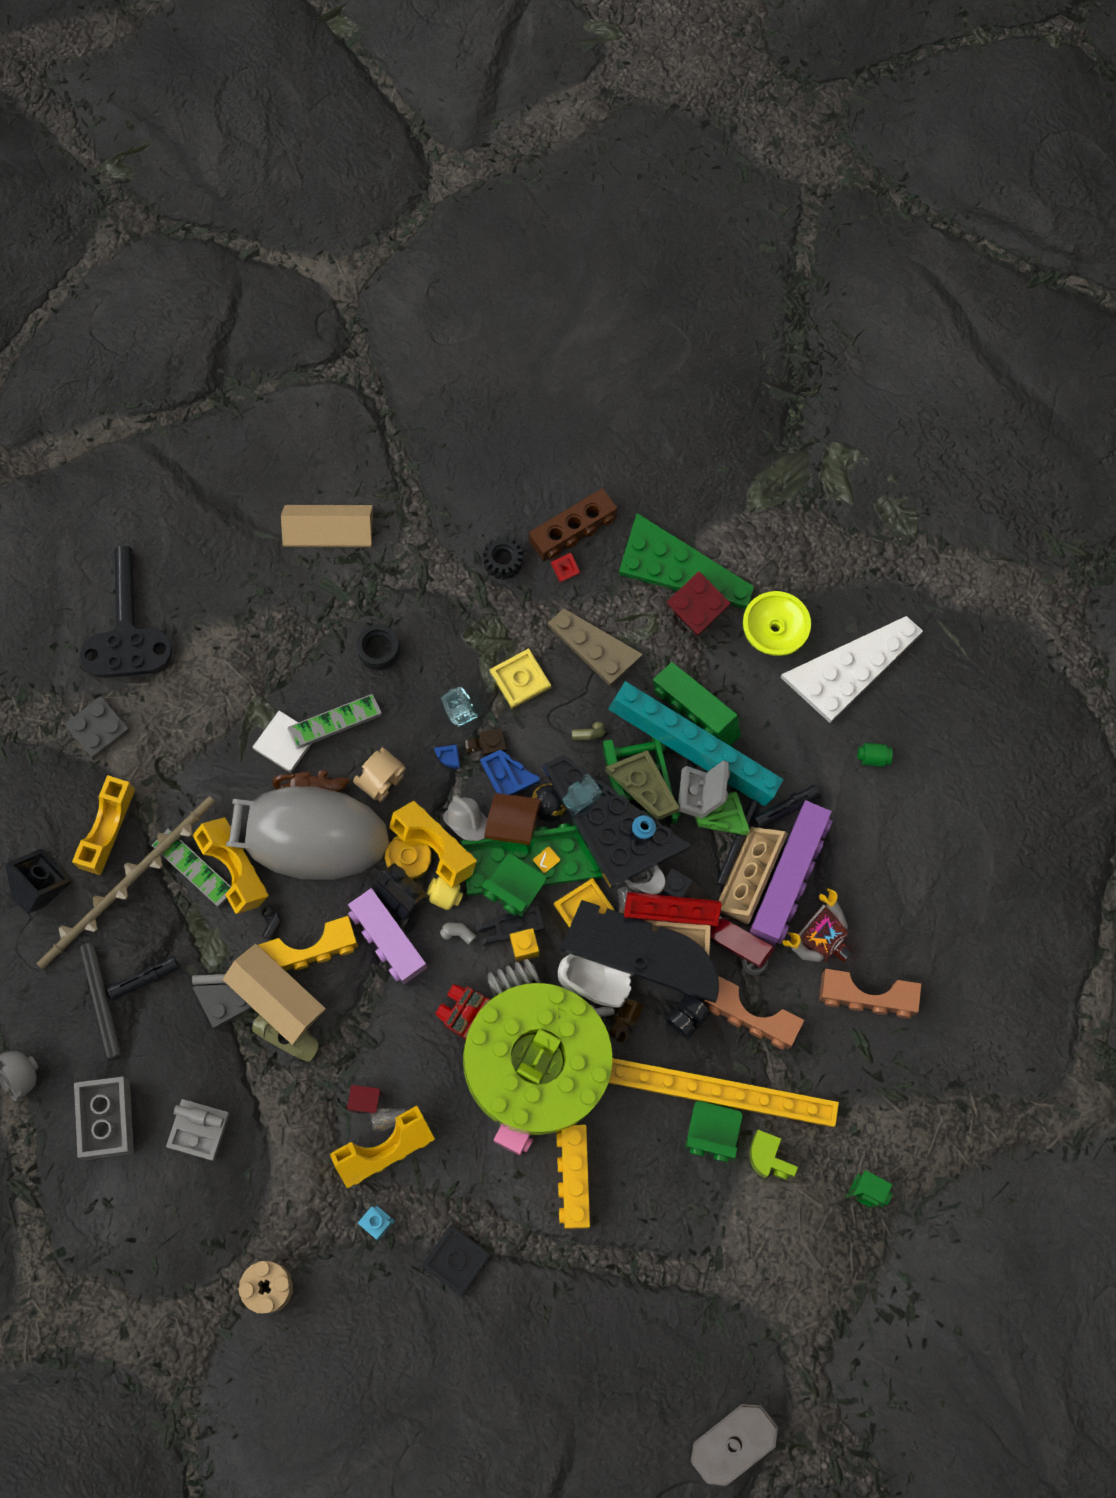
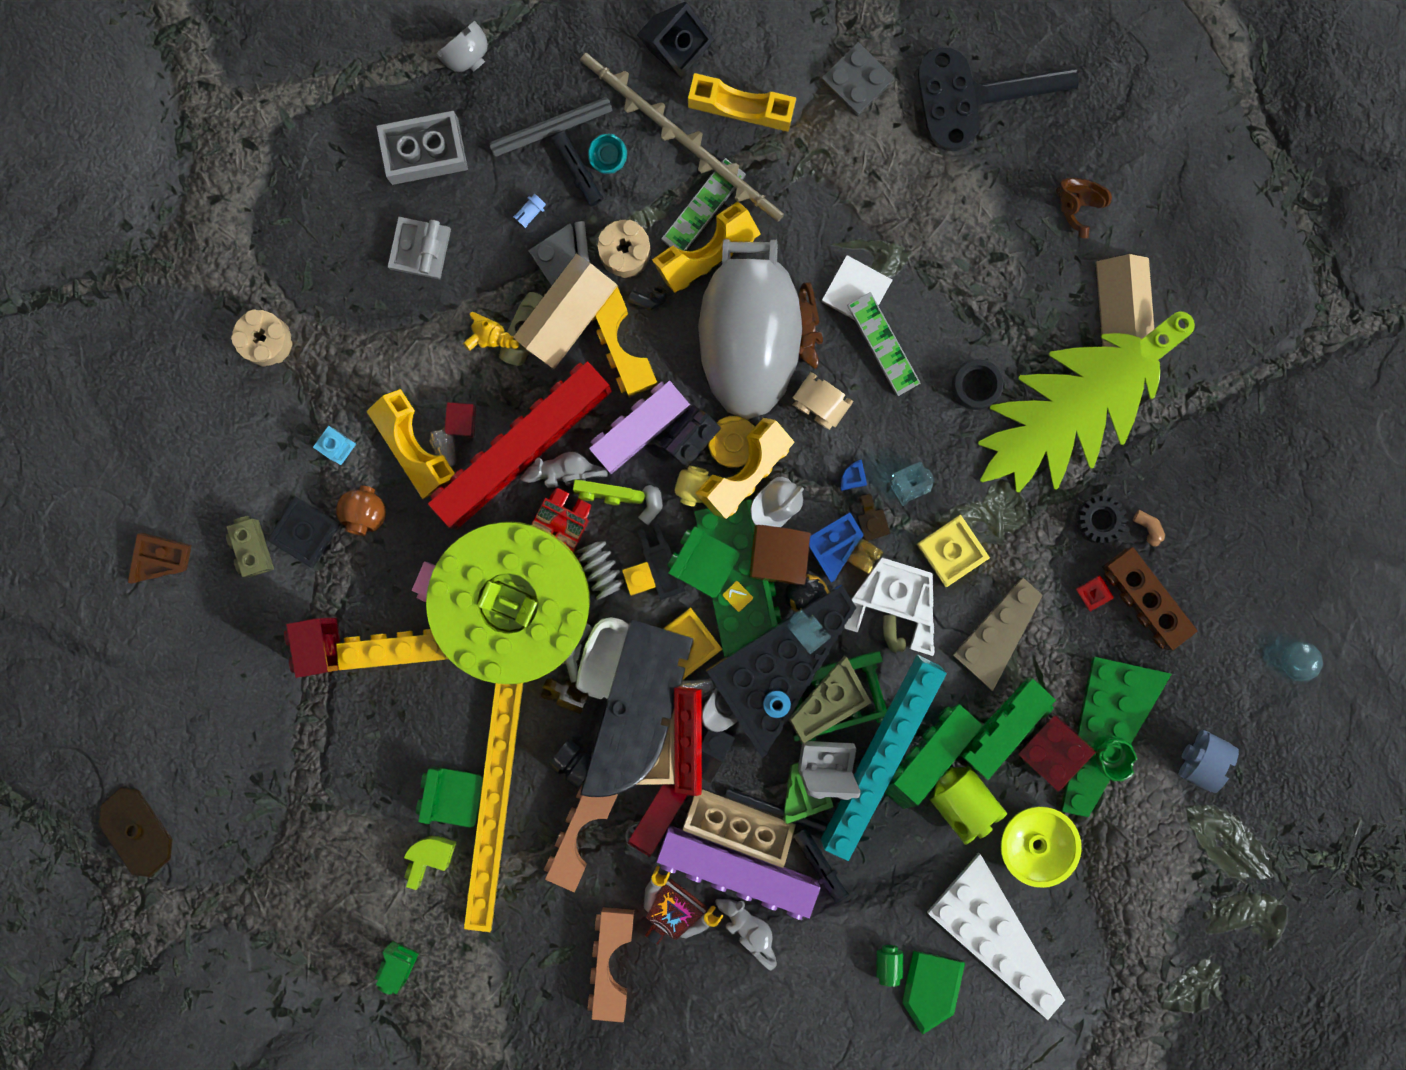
camera: 85 degrees right, 15 degrees up
none -> reddish brown wing [128,533,192,584]
none -> olive brick [226,516,274,578]
none -> dark red brick [284,618,341,678]
none -> dark orange plant [336,485,386,536]
none -> red brick [428,361,612,530]
none -> yellow piece [463,312,519,351]
none -> light blue pin [513,194,546,228]
none -> light grey animal [520,452,608,488]
none -> lime hinge [573,479,645,505]
none -> teal hair [588,134,627,174]
none -> tan brick [597,220,651,278]
none -> light grey animal [716,899,777,971]
none -> white wing [844,558,934,656]
none -> clear yellow wheel [847,539,883,575]
none -> green tile [902,950,965,1035]
none -> lime cylinder [929,766,1007,845]
none -> green wedge [959,677,1056,780]
none -> lime plant [978,312,1195,493]
none -> reddish brown helmet [1056,178,1112,238]
none -> green hair [1095,738,1137,781]
none -> medium nougat arm [1133,510,1165,546]
none -> sand blue brick [1178,730,1239,793]
none -> clear light blue hair [1281,641,1323,682]

